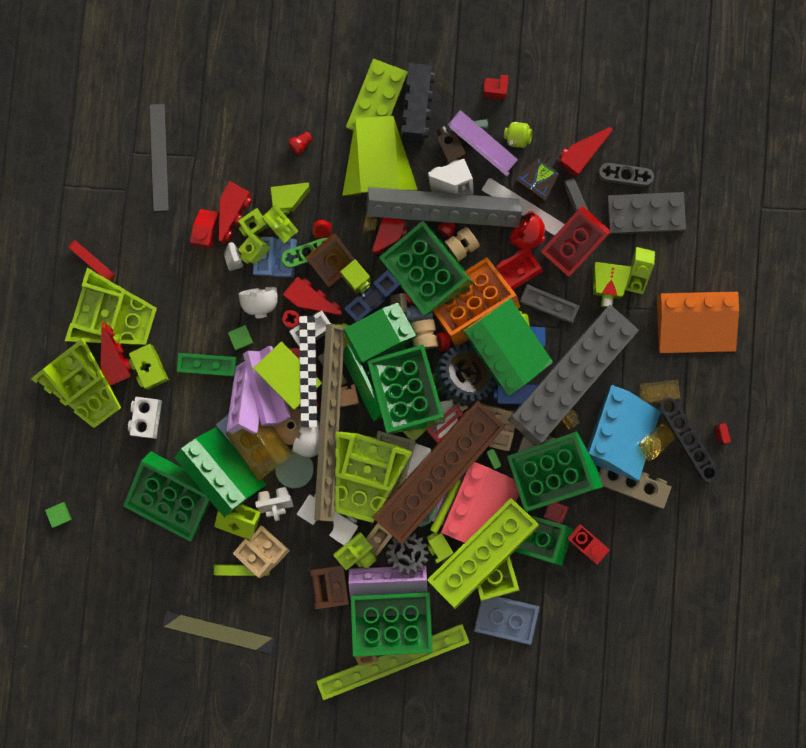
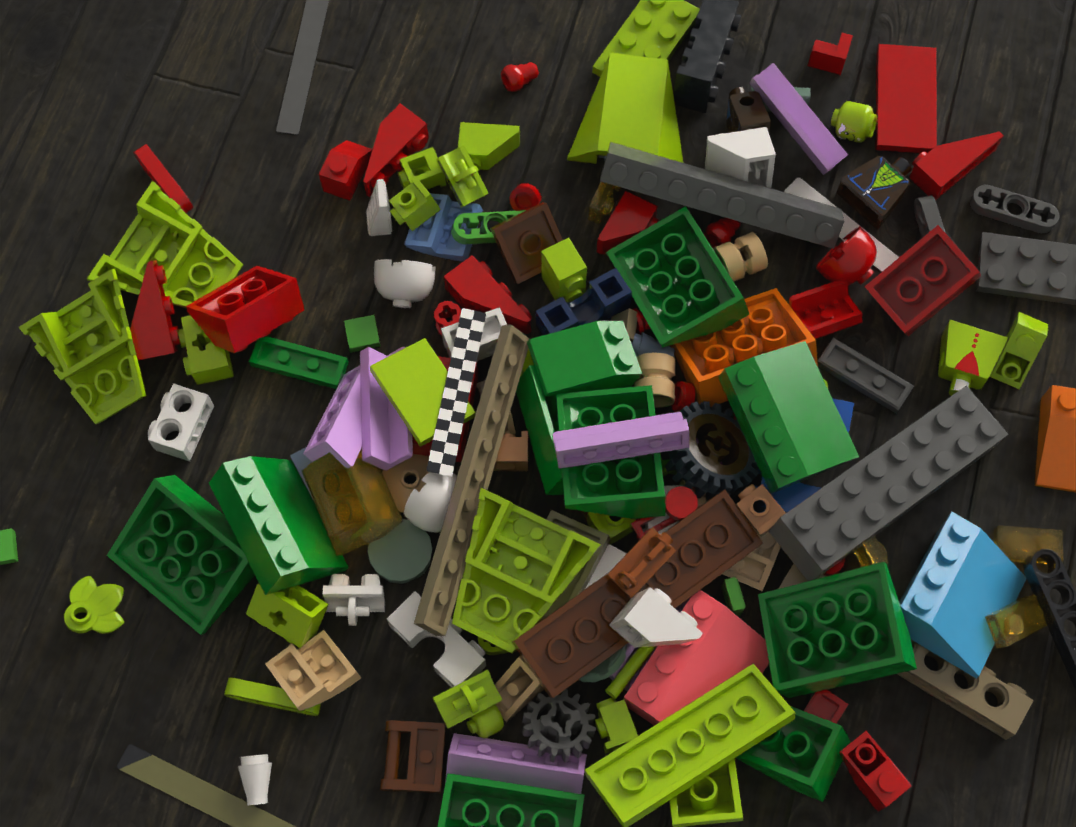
camera: 10 degrees right, 15 degrees down
none -> lime plate [64,576,124,634]
none -> red slope [186,266,305,353]
none -> white cone [238,754,272,805]
none -> lavender panel [553,412,689,469]
none -> dark orange hinge [607,527,676,598]
none -> white slope [609,587,703,648]
none -> red tile [665,486,698,521]
none -> medium nougat brick [736,484,786,537]
none -> red tile [875,44,937,153]

